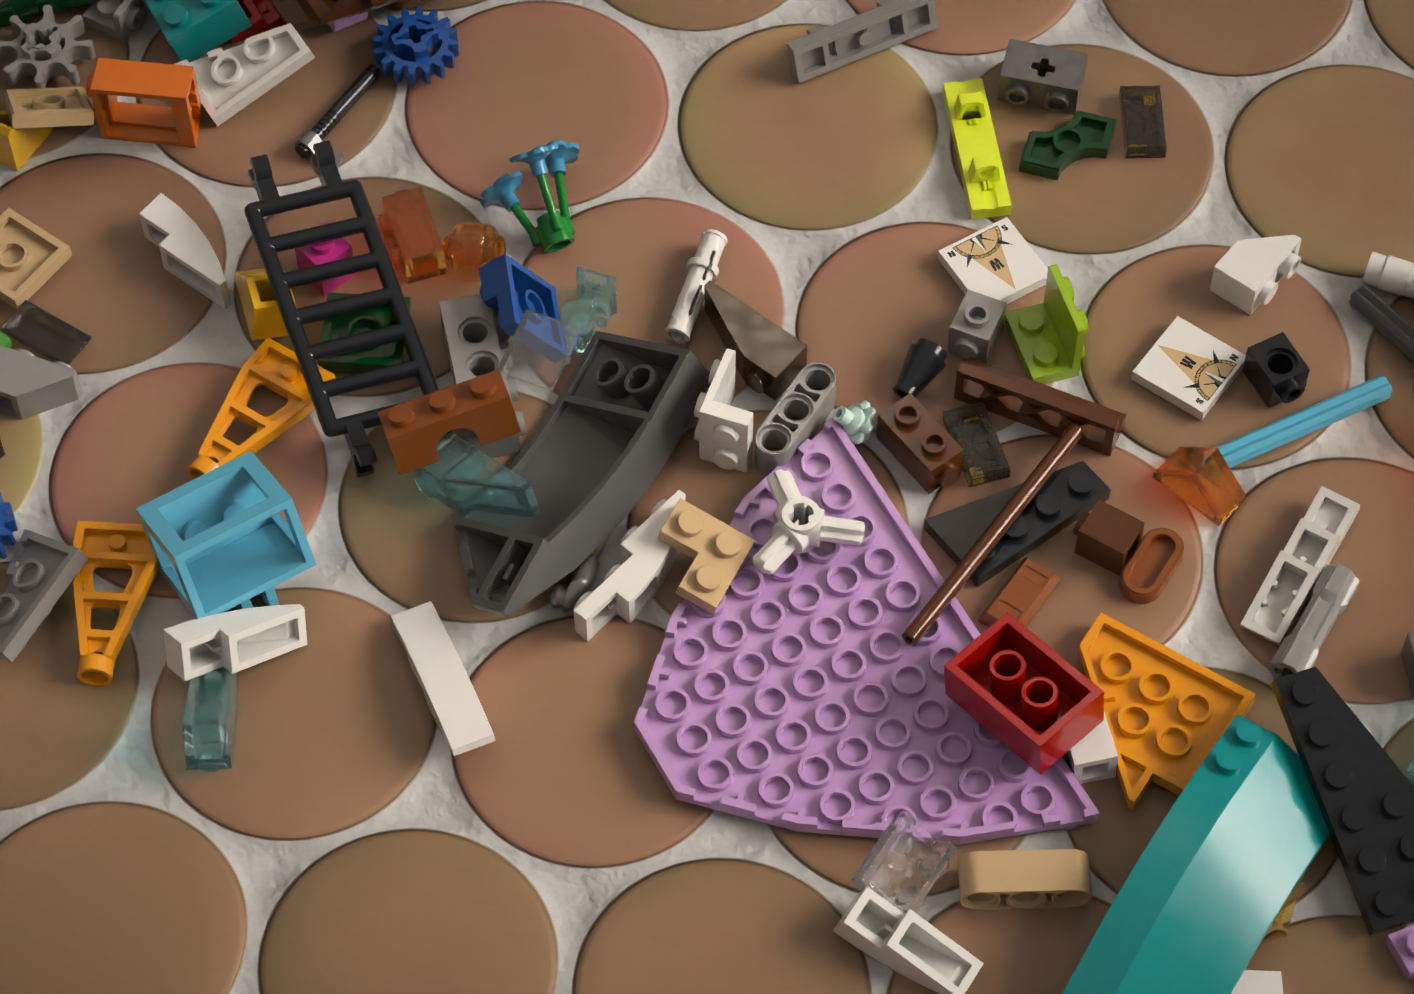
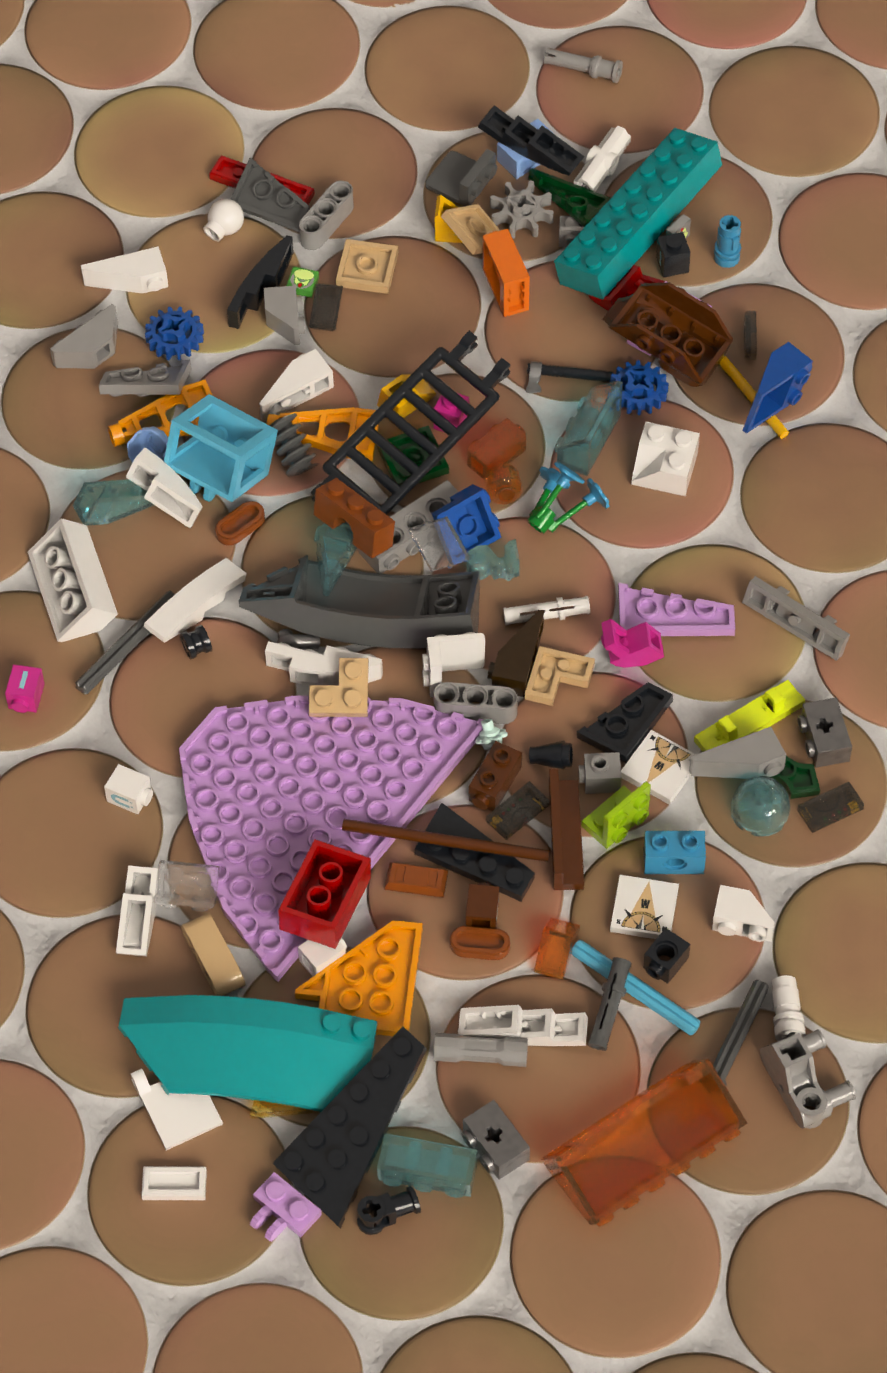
camera: 65 degrees right, 0 degrees up
white slope [139,193,230,309] -> none
white wing [174,23,315,126] -> none
white bush [752,469,865,575] -> none
none -> dark pink brick [5,664,45,713]
none -> white slope [27,518,118,642]
none -> dark grey axle [75,591,175,694]
none -> white brick [104,764,153,814]
none -> light blue hair [127,426,168,463]
none -> black wheel [180,625,212,660]
none -> dark orange tile [215,501,265,545]
none -> white slope [259,349,334,423]
none -> dark grey piece [269,413,319,477]
none -> tan plate [525,646,595,706]
none -> clear light blue slope [555,380,623,476]
none -> black wing [577,682,673,763]
none -> dark grey pin [588,957,632,1051]
none -> dark pink brick [601,619,664,668]
none -> lavender wing [618,583,735,636]
none -> white slope [631,422,700,496]
none -> dark azure brick [643,831,706,874]
none -> light grey slope [689,726,786,779]
none -> clear light blue cylinder [731,776,791,837]

